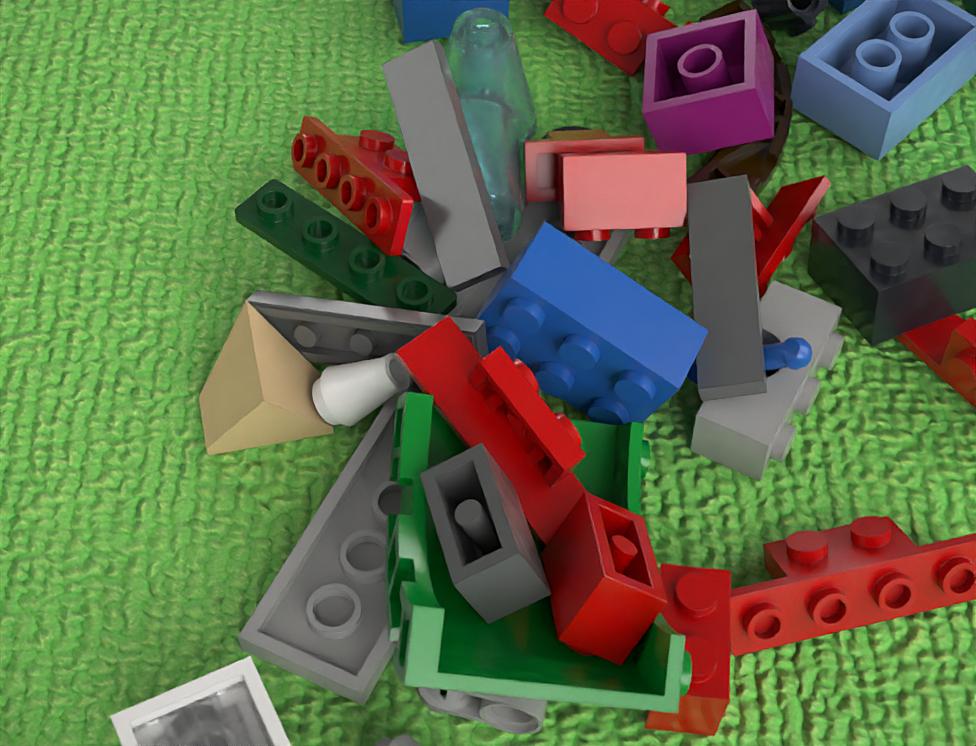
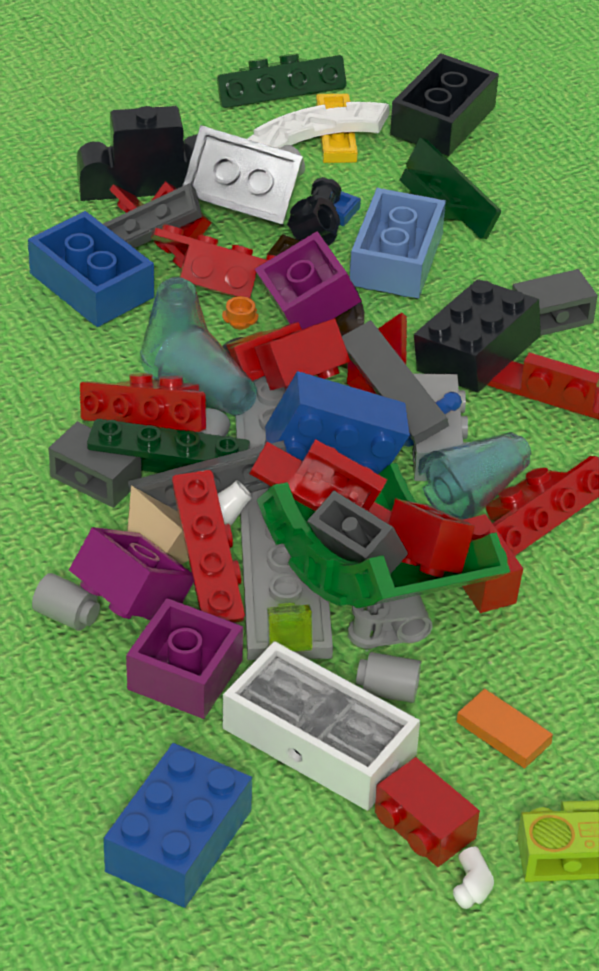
camera: 30 degrees left, 10 degrees down
tile [382,39,510,292] -> none
none -> light grey brick [32,573,100,631]
none -> dark grey brick [48,421,142,508]
none -> magenta brick [69,527,194,620]
none -> magenta brick [126,598,243,719]
none -> red bracket [172,470,245,623]
none -> orange plate [222,296,259,330]
none -> clear neon green tile [267,602,312,652]
none -> clear light blue cone [418,432,531,520]

